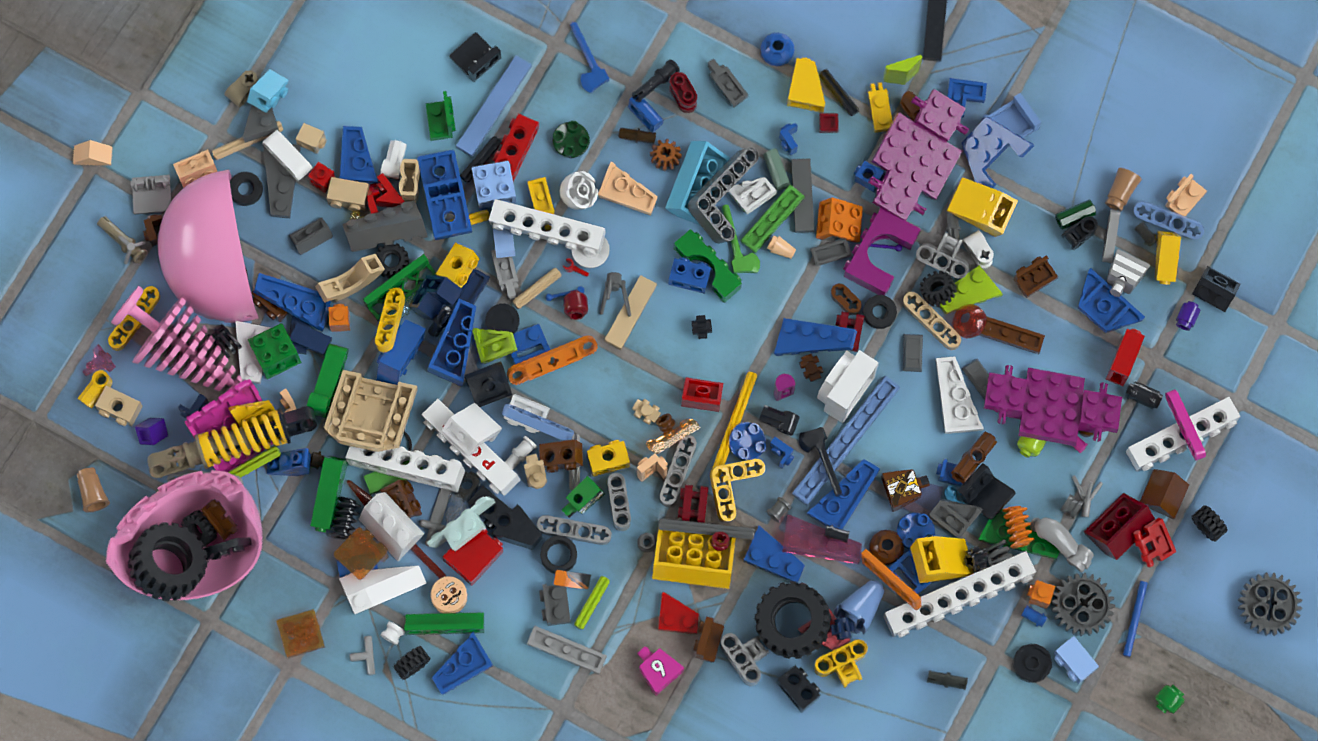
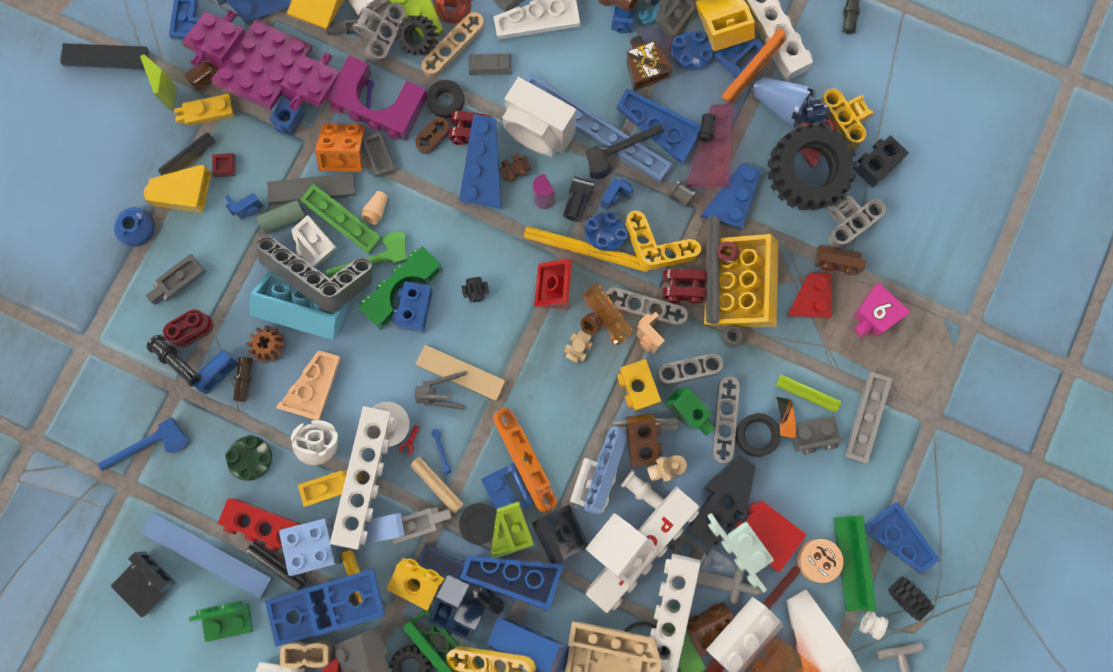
camera: 90 degrees left, 5 degrees up
dark red head [563,290,589,320] -> none
reddish brown piece [869,530,904,565] -> none

